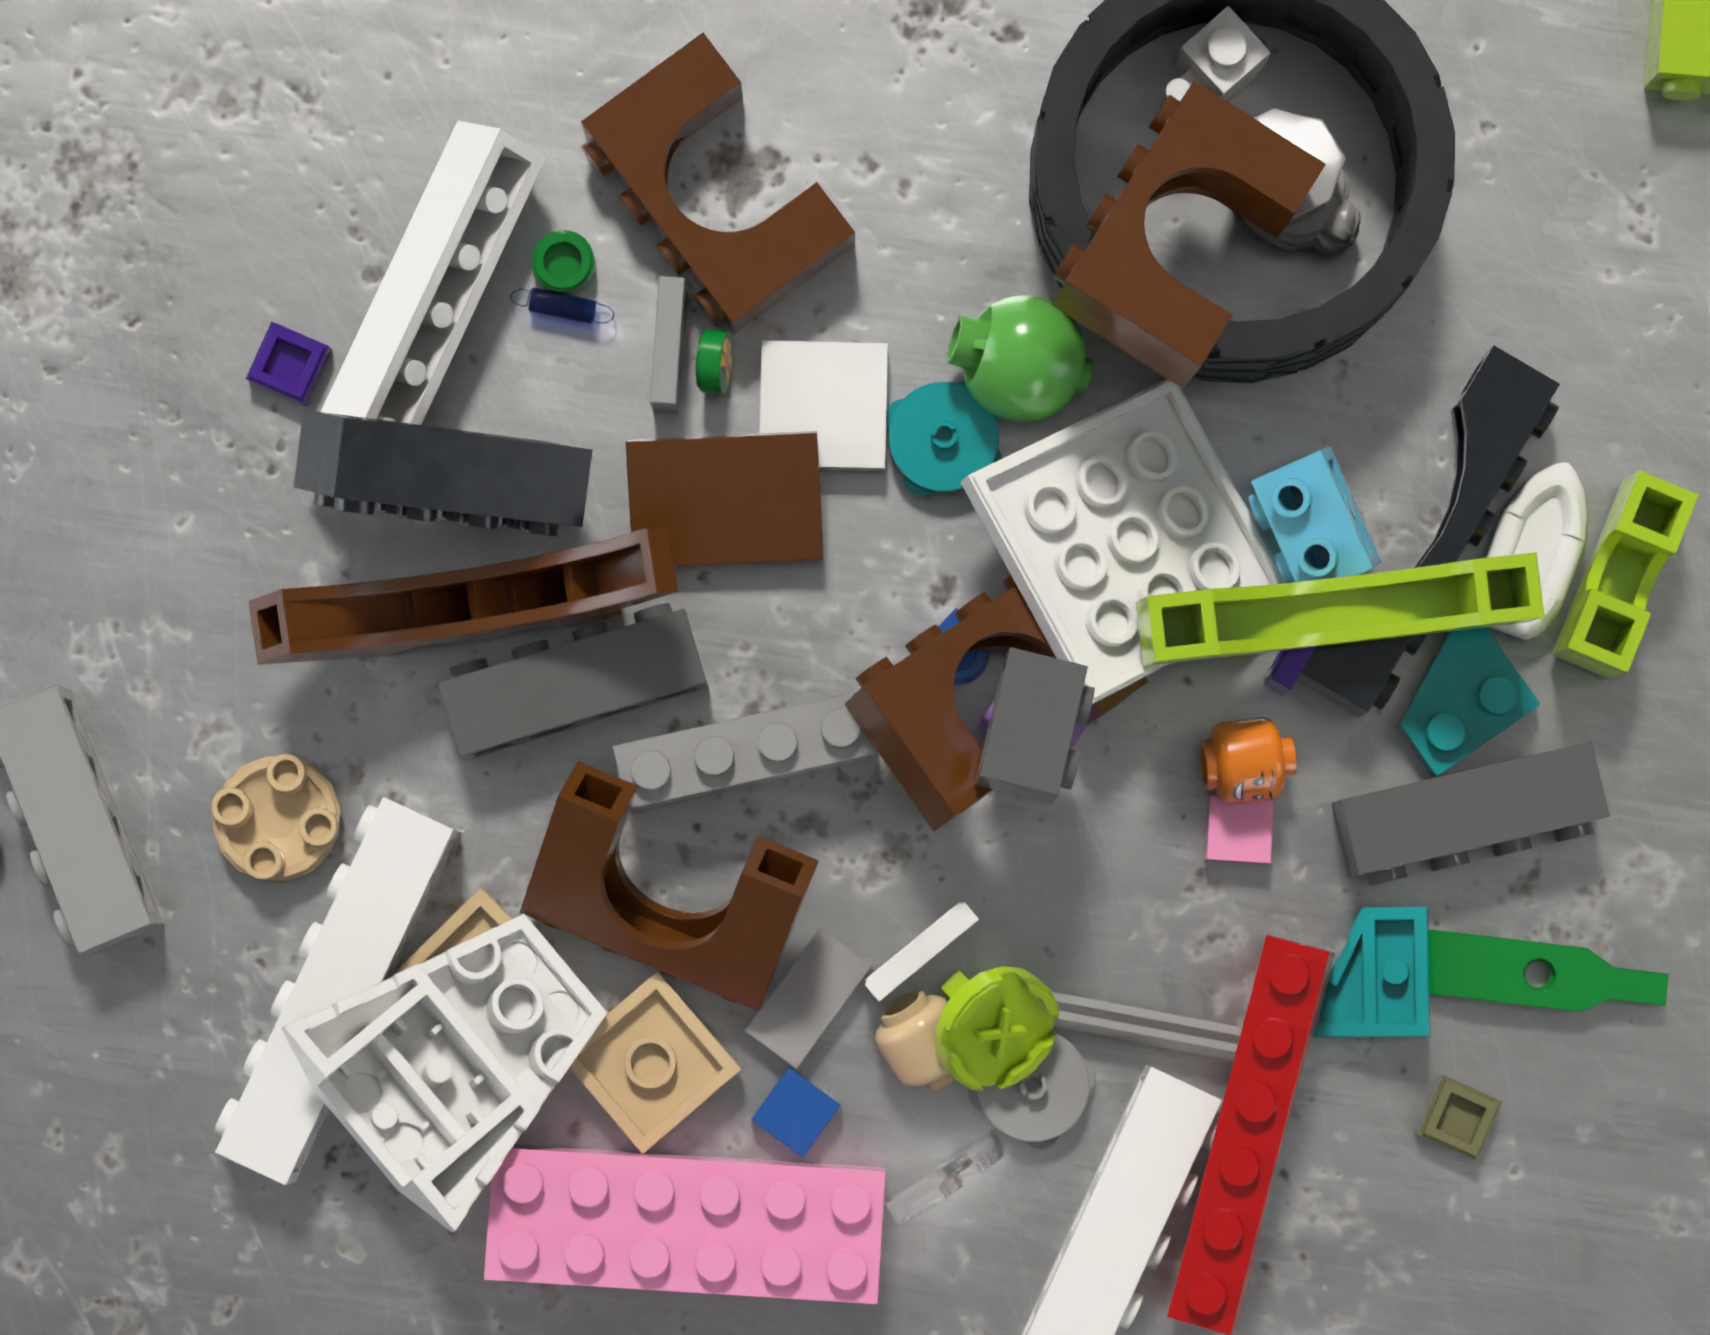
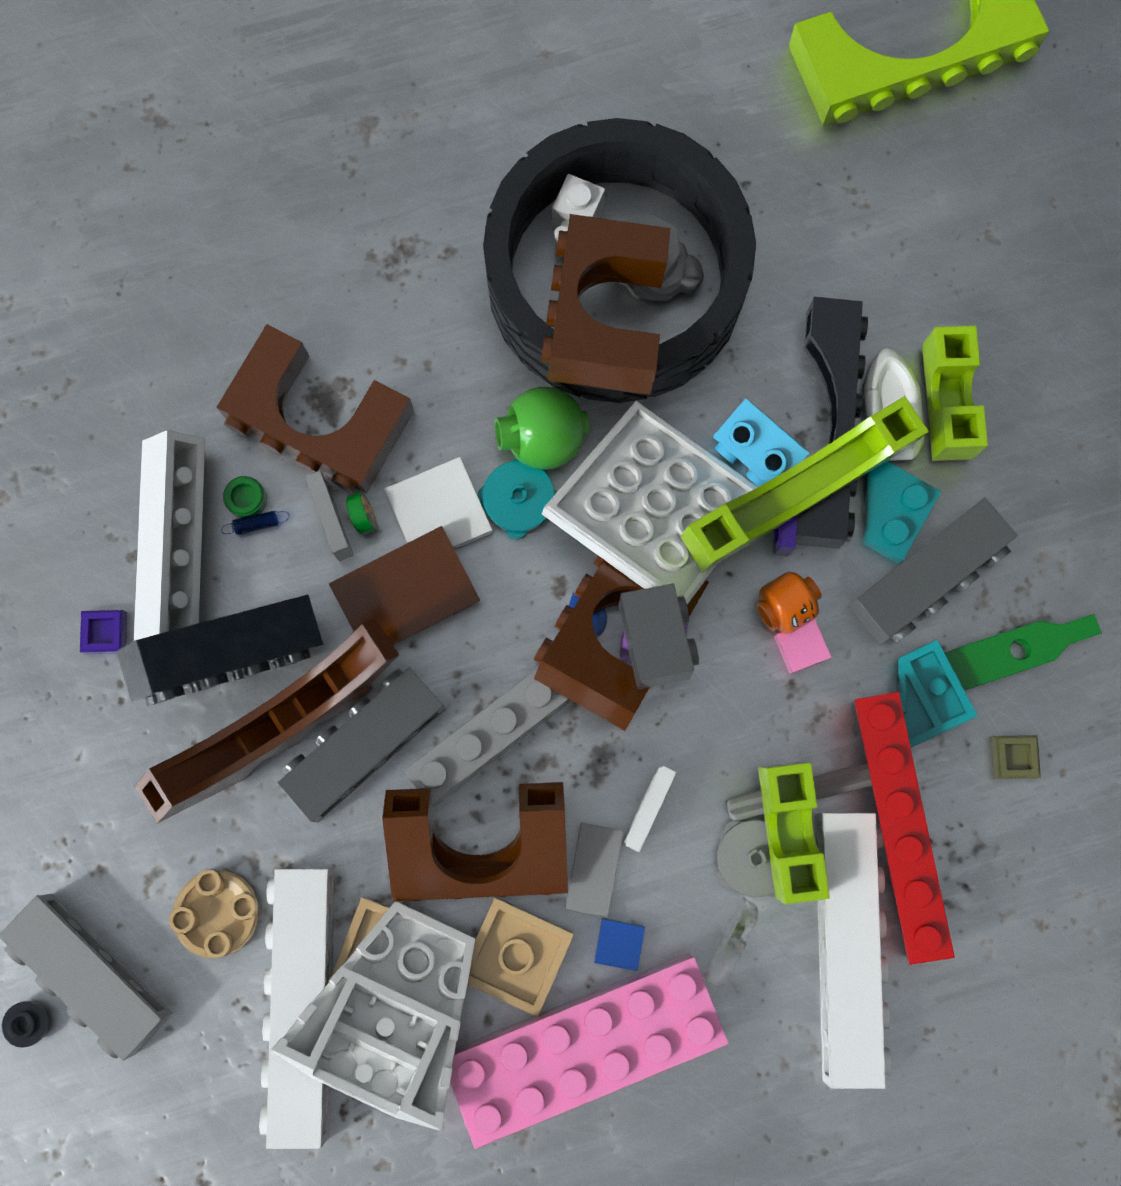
camera: 25 degrees left, 5 degrees down
tan head [875,990,955,1090] -> none
lime tile [935,966,1059,1091] -> none
none -> lime arch [758,762,830,904]

